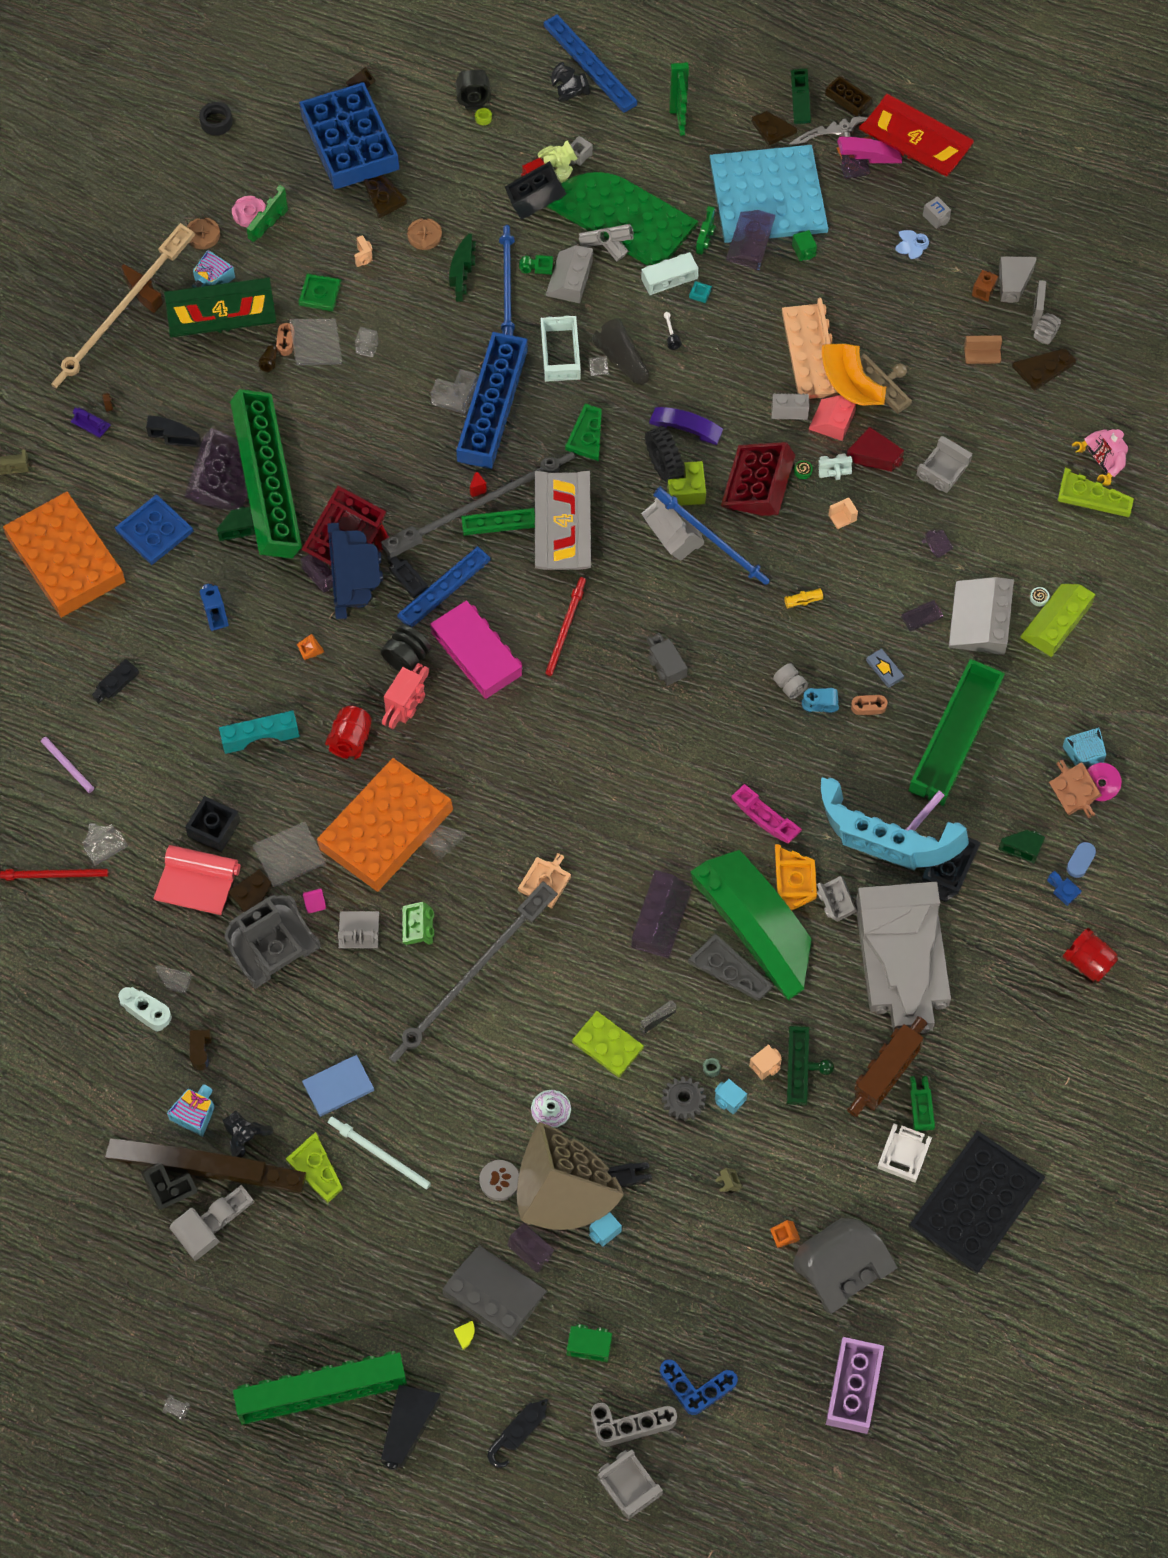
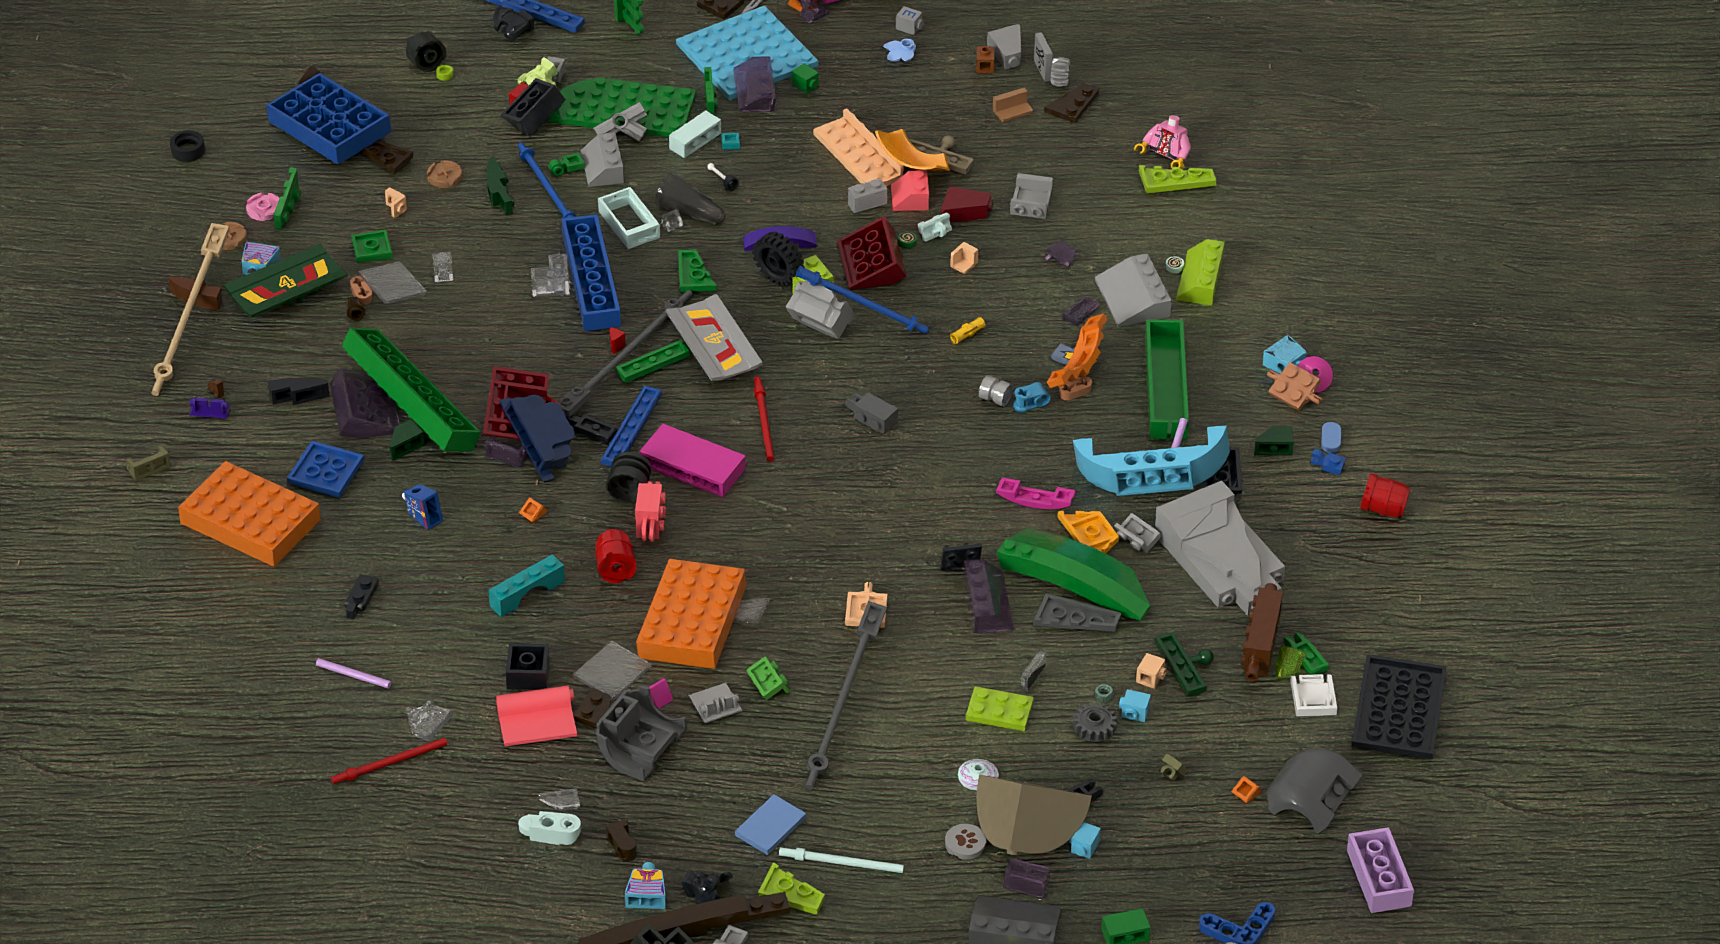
camera: 25 degrees left, 20 degrees down
none -> black plate [940,543,982,571]
none -> orange piece [1047,314,1107,388]
none -> clear neon green brick [1276,646,1306,678]

